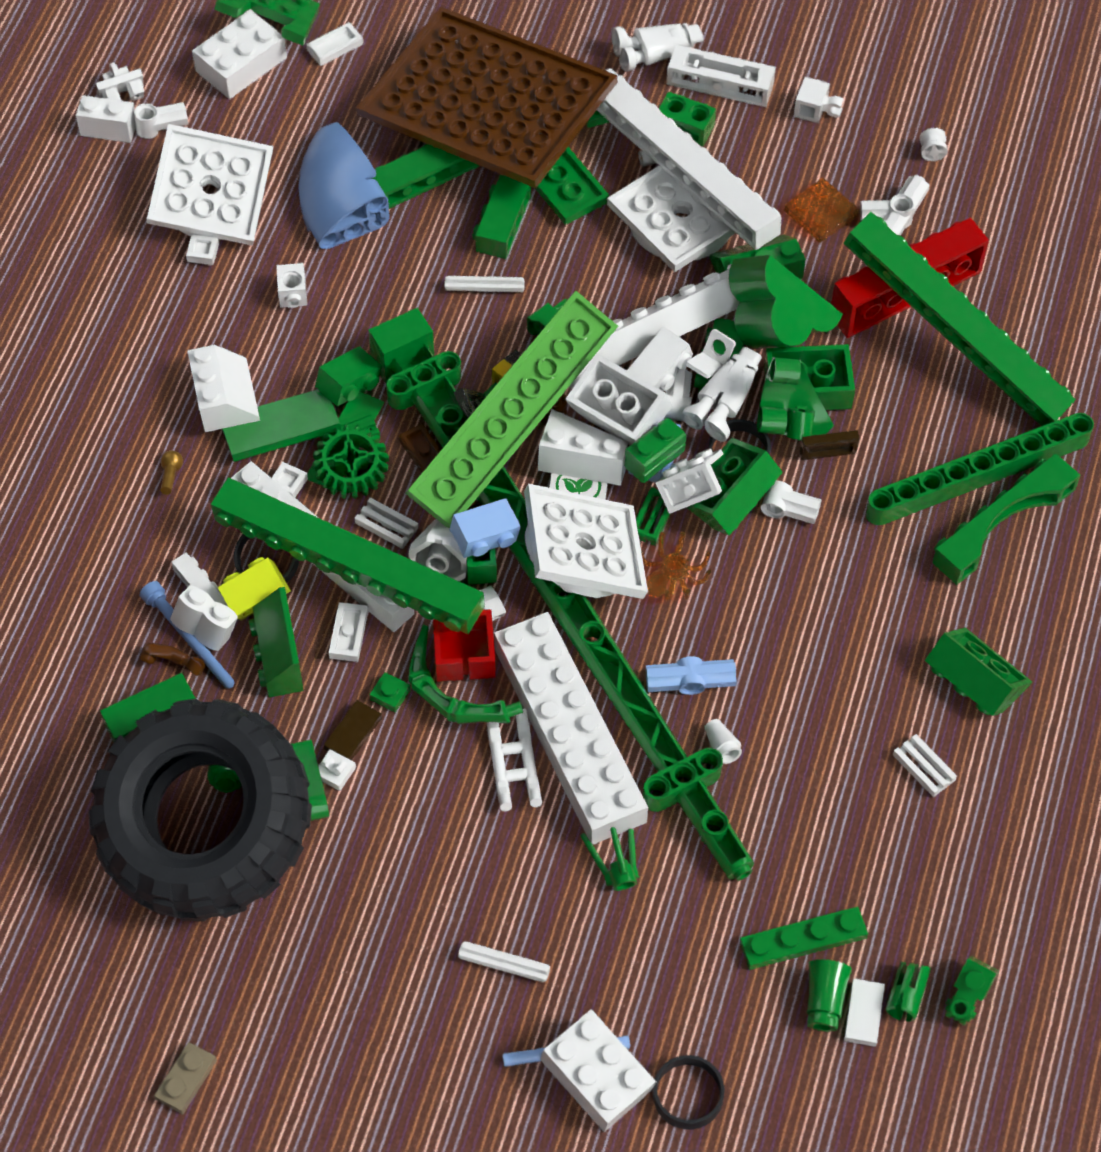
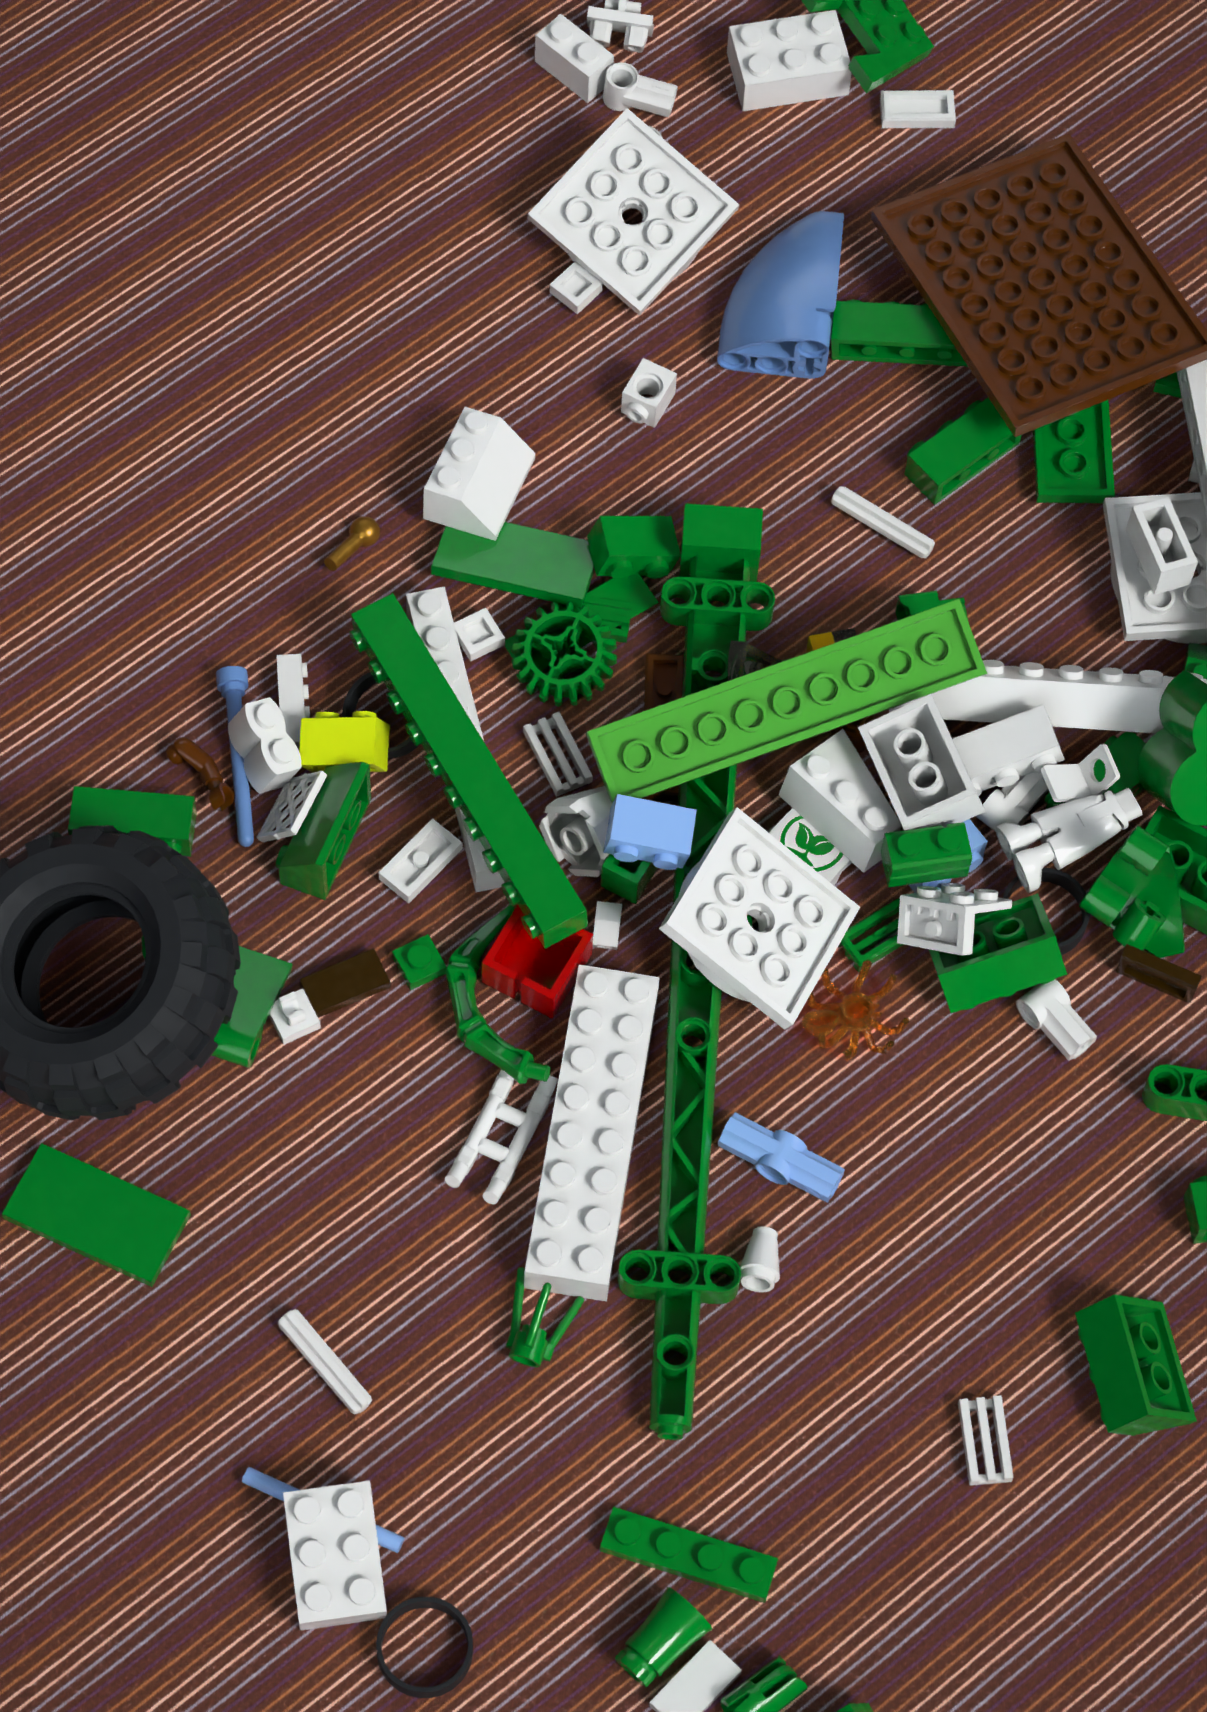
camera: 30 degrees right, 5 degrees up
none -> green tile [2,1143,191,1287]
none -> white window [257,771,327,842]
none -> white brick [1126,497,1198,595]

